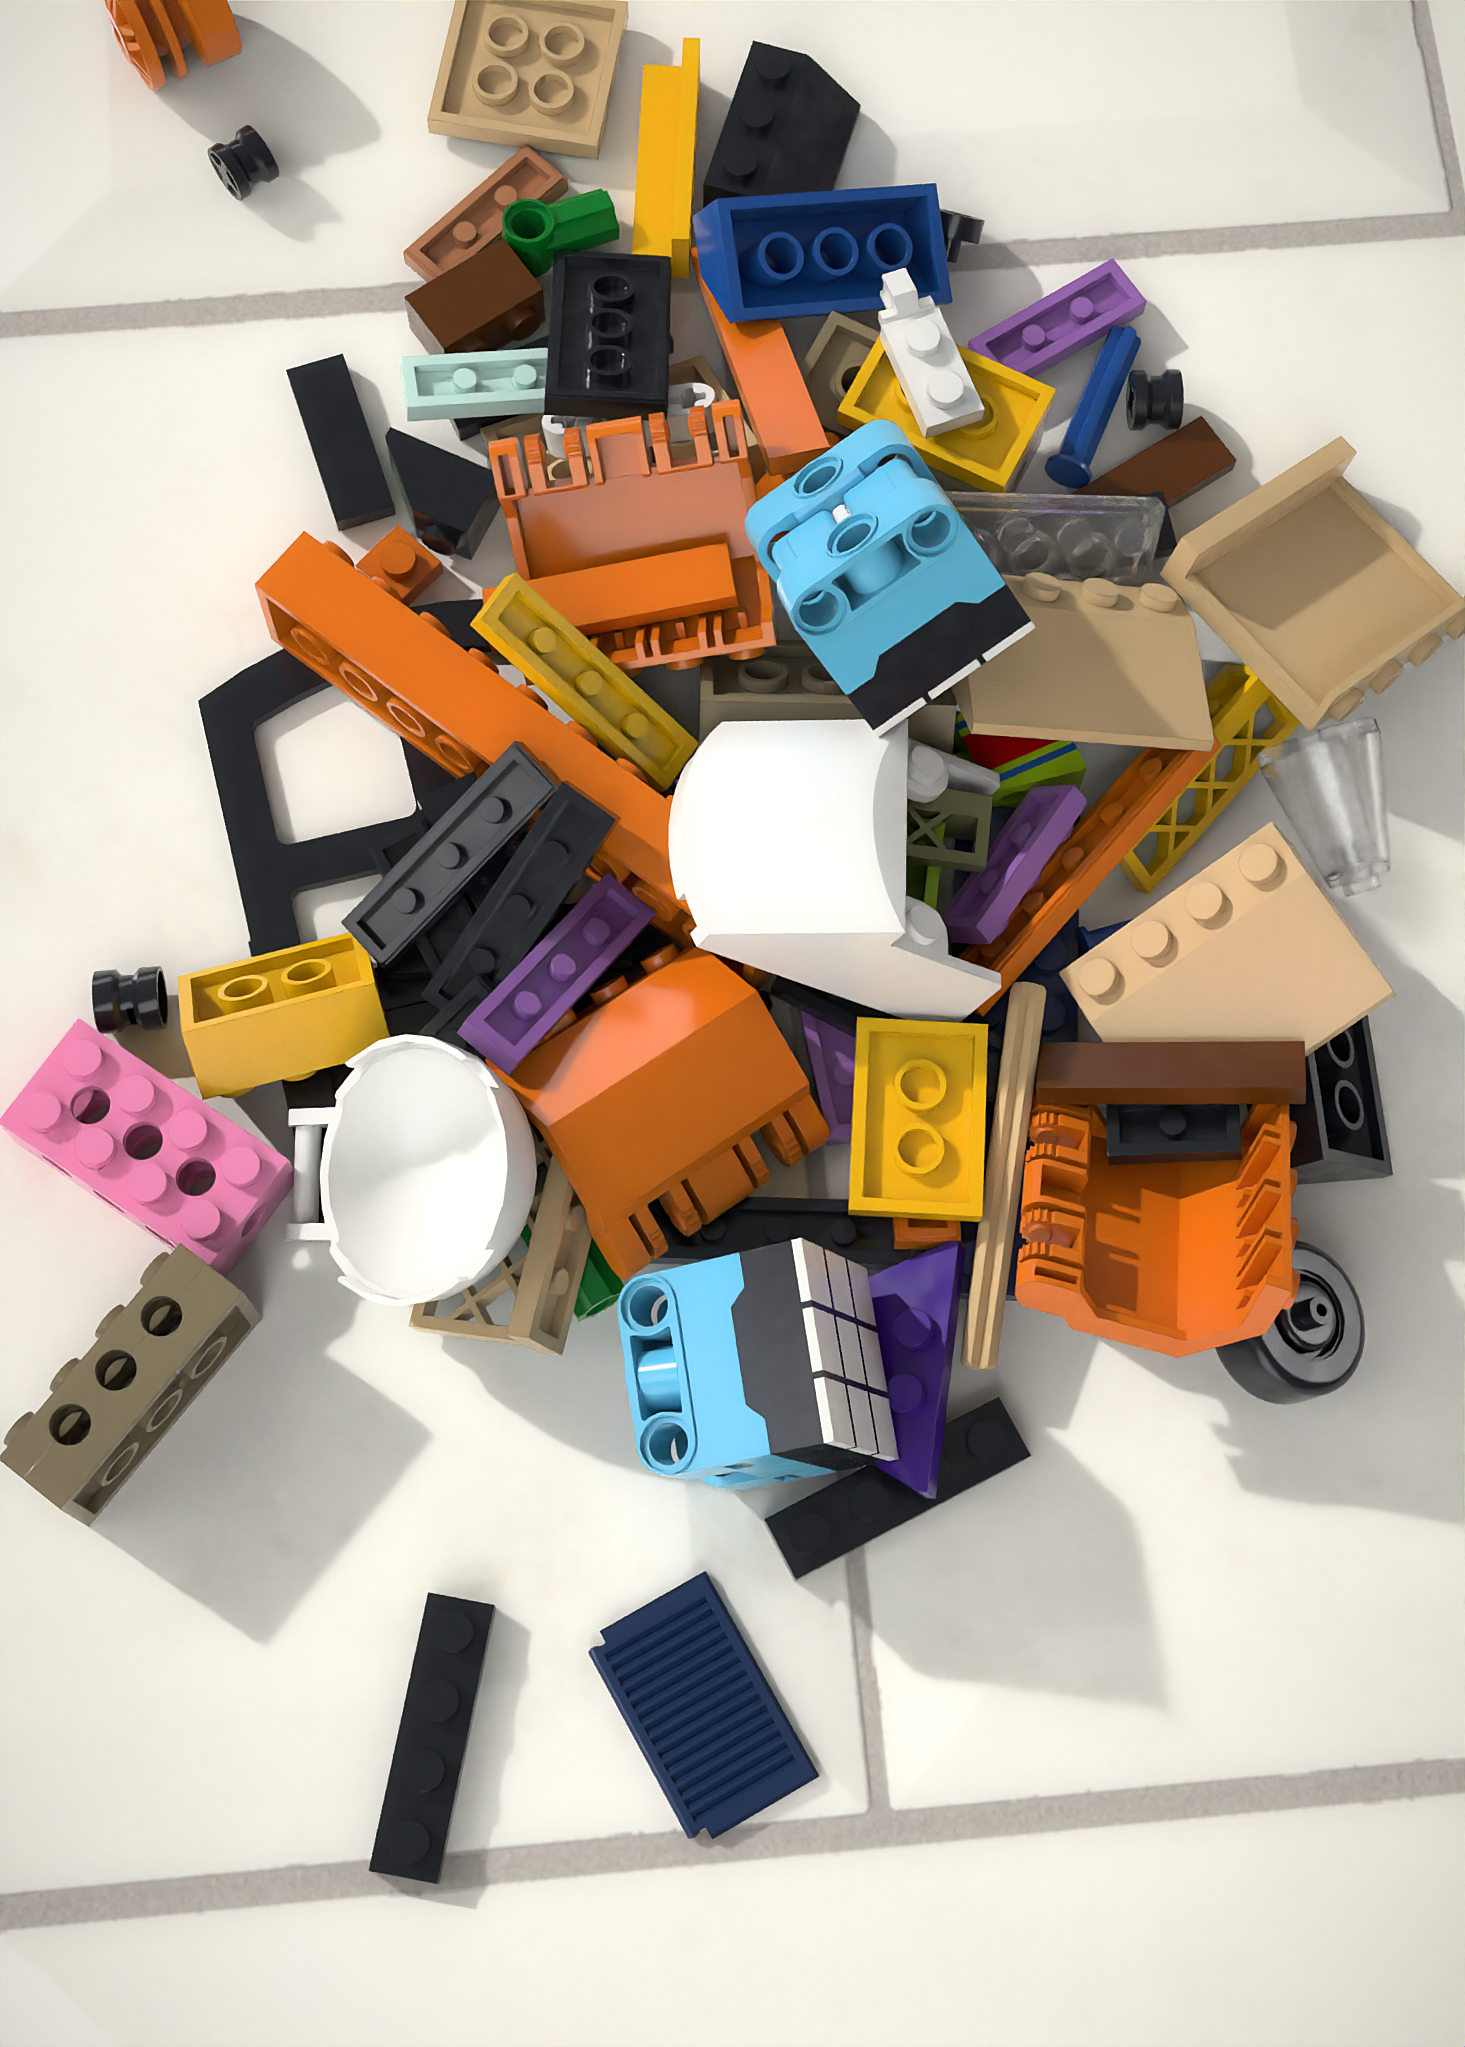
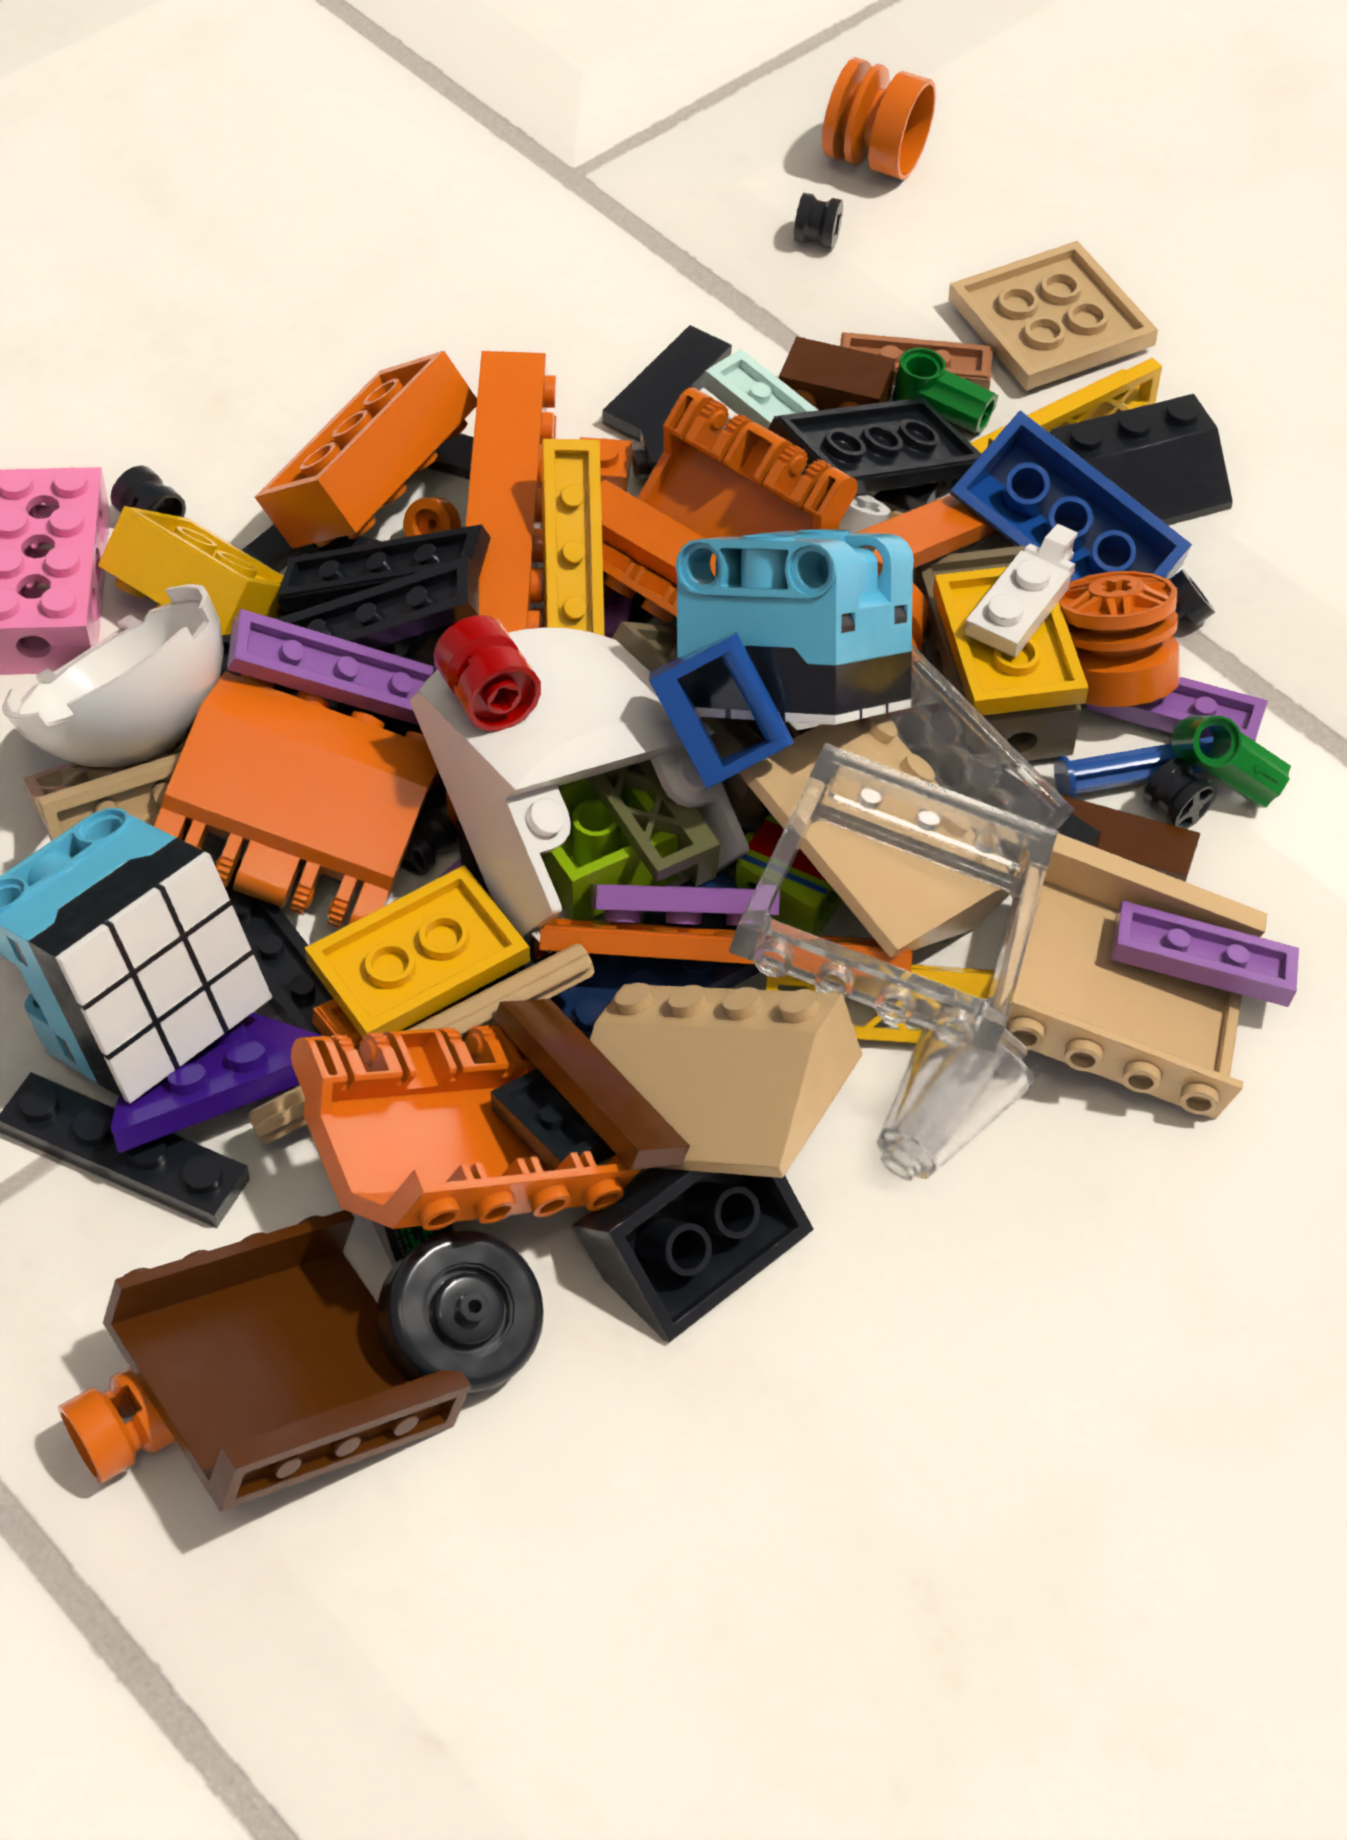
camera: 55 degrees right, 20 degrees down
none -> orange wheel [58,1366,176,1484]
none -> reddish brown panel [102,1210,471,1512]
none -> orange brick [254,351,477,549]
none -> orange tile [403,497,461,537]
none -> red wheel [434,615,541,731]
none -> blue tile [649,632,794,789]
none -> clear windscreen [729,743,1058,1054]
none -> orange wheel [1059,571,1180,707]
none -> medium lavender plate [1110,900,1299,1007]
none -> green piece [1171,715,1291,808]

